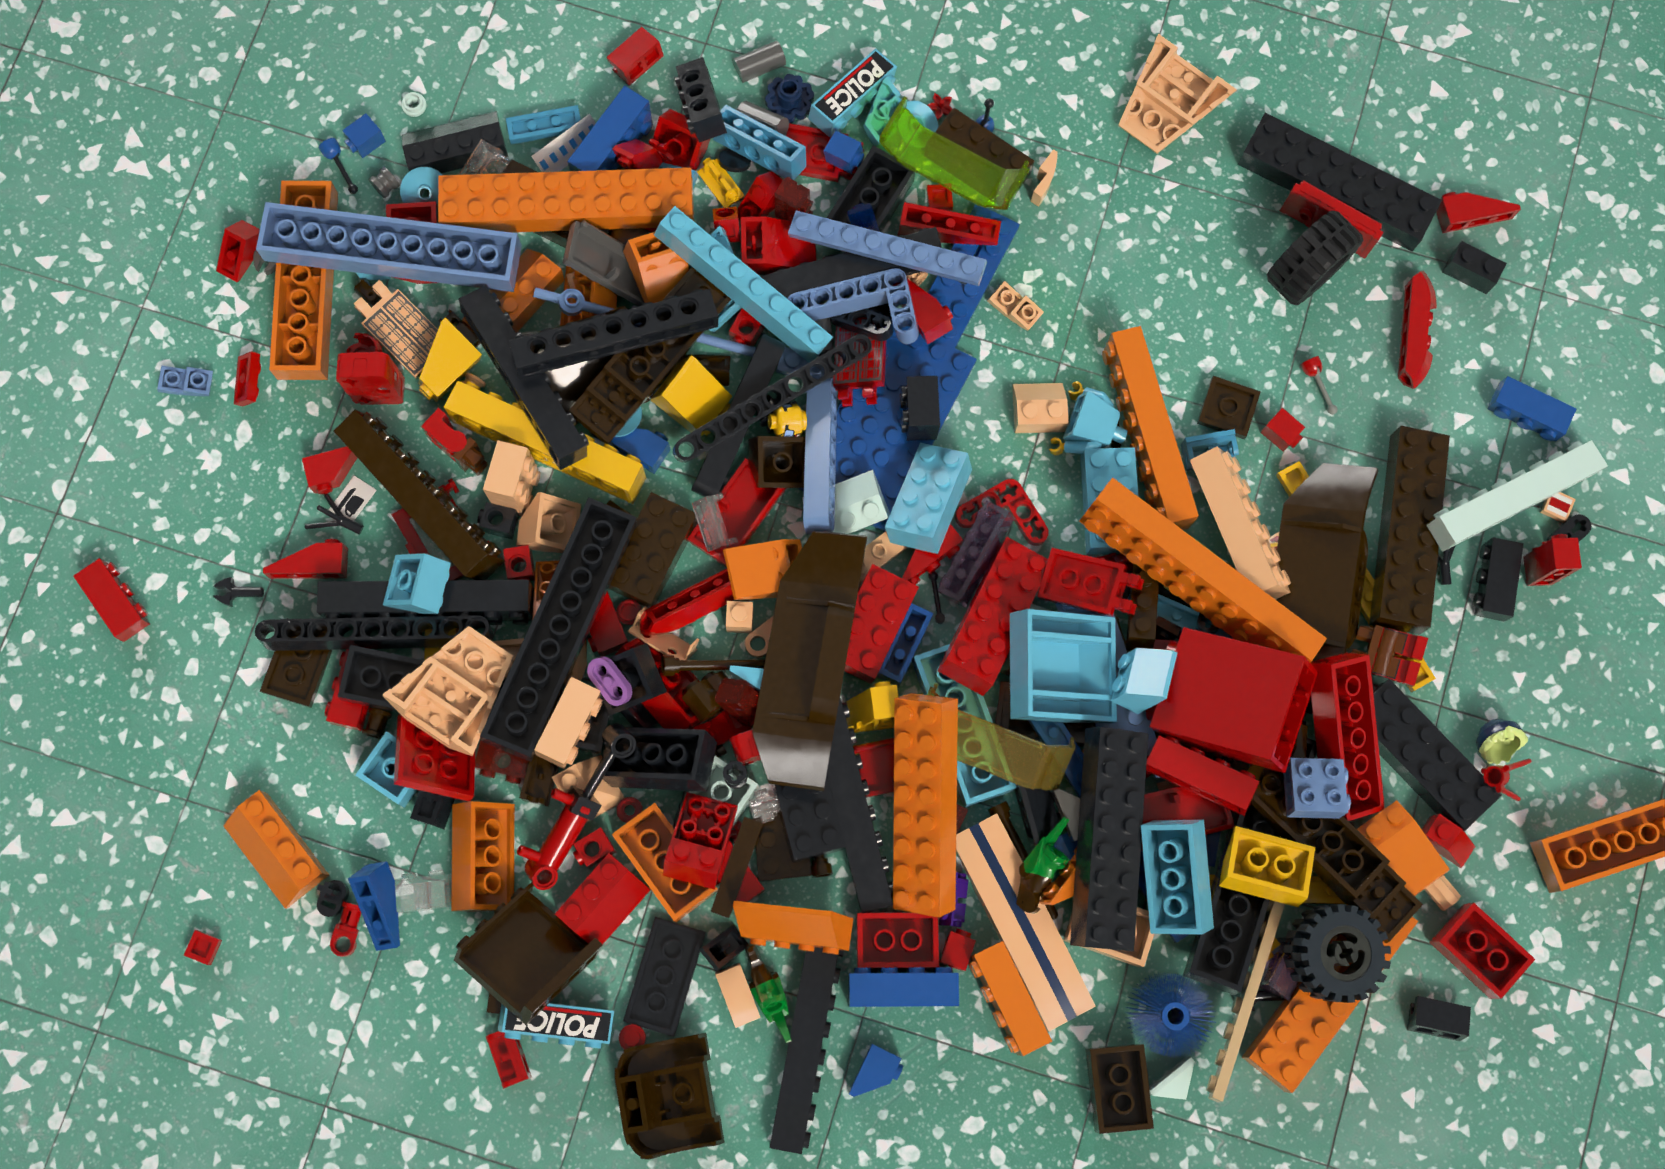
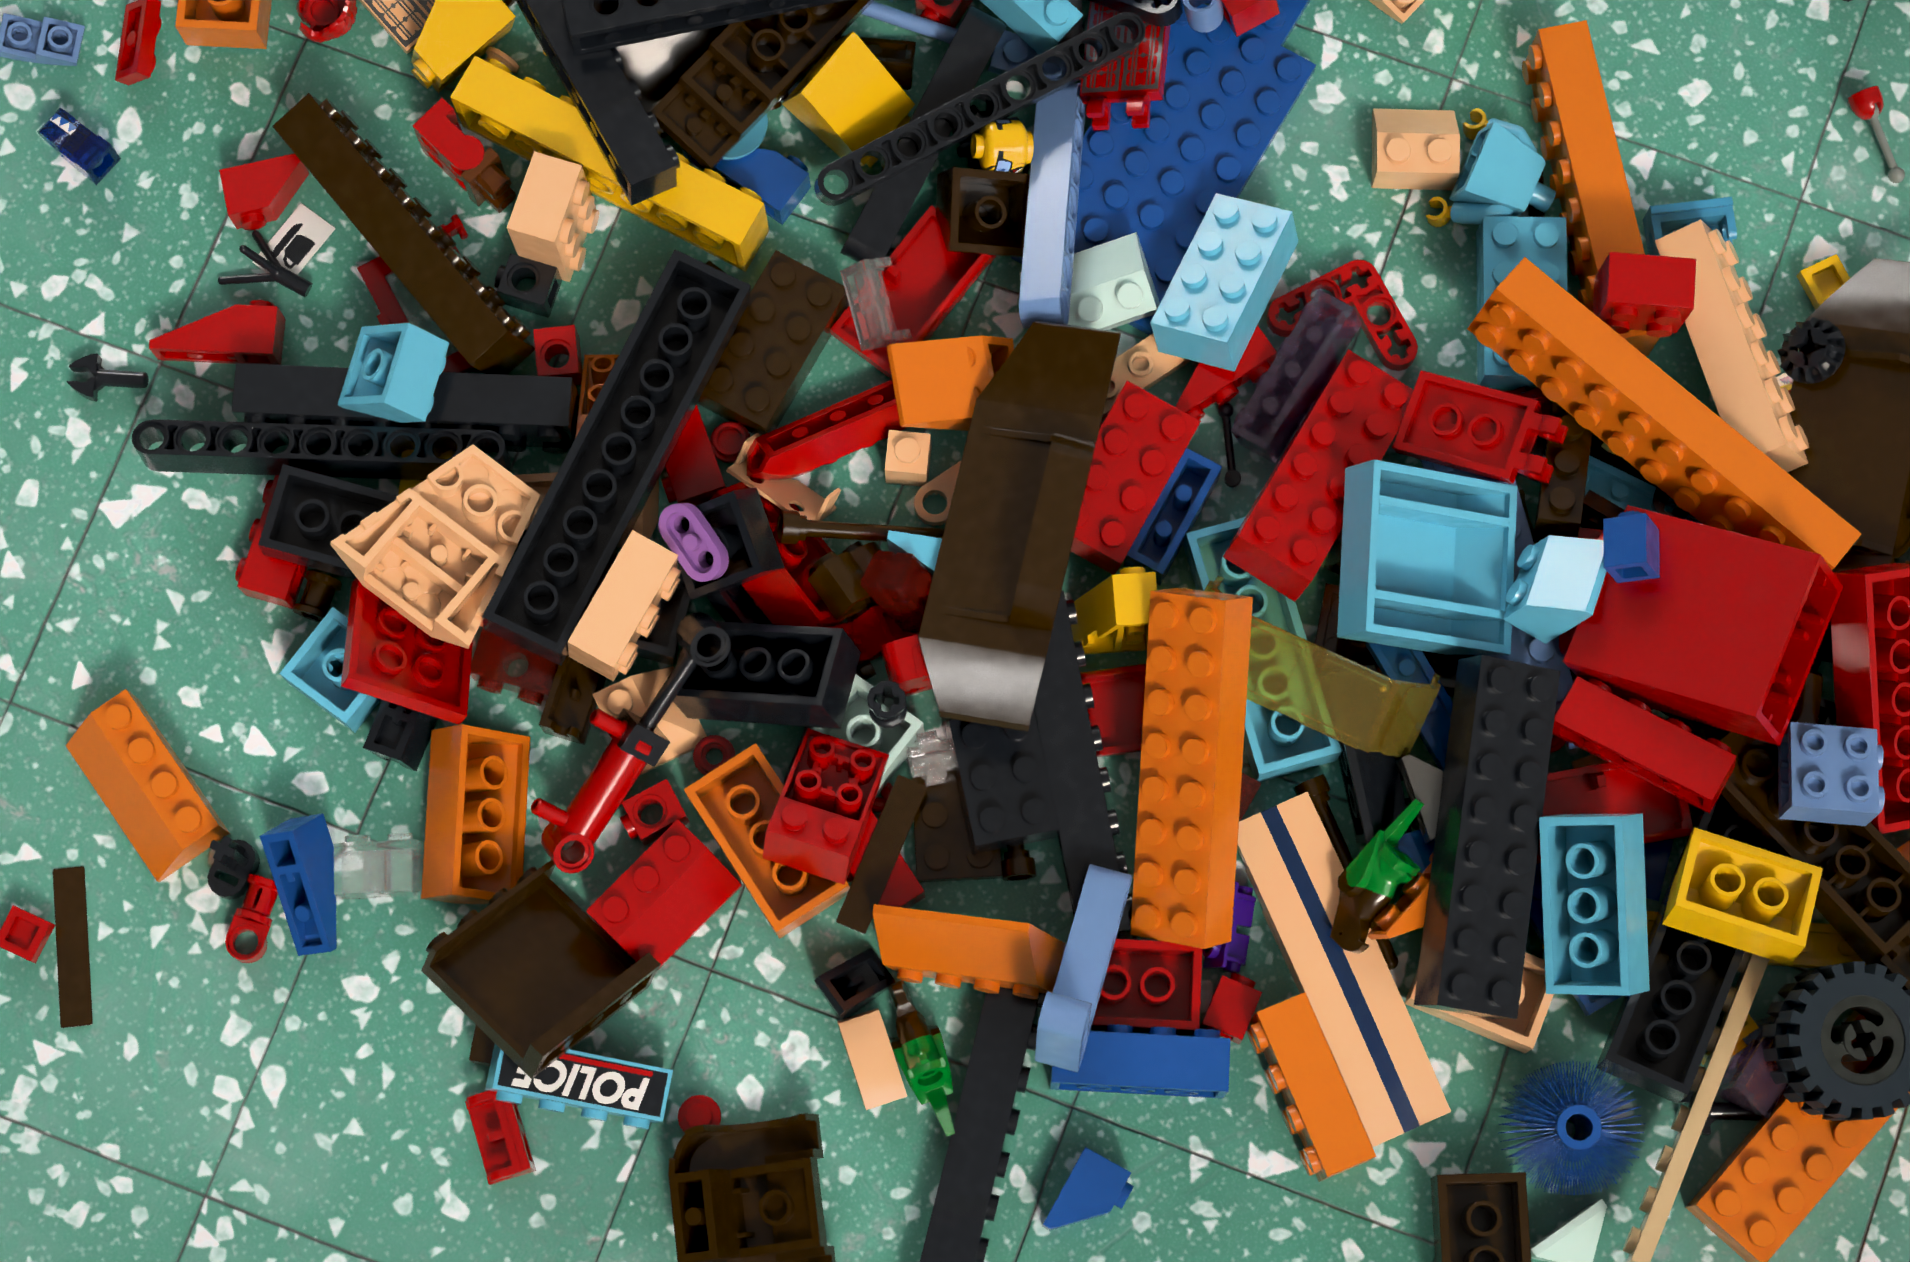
camera: 10 degrees right, 0 degrees up
dark brown plate [260,618,332,708] -> none
red axle [336,352,405,405] -> none
light nougat slope [516,492,581,553] -> none
black tile [623,917,706,1037] -> none
black brick [900,376,940,441] -> none
dark brown plate [1197,376,1261,440] -> none
red brick [1260,408,1305,452] -> none
none -> clear blue leg [37,108,121,185]
none -> dark brown sticker [53,866,93,1028]
none -> medium blue beam [1035,864,1132,1073]
none -> red brick [1593,252,1696,337]
none -> blue brick [1603,511,1660,583]
none -> black gear [1777,317,1846,384]

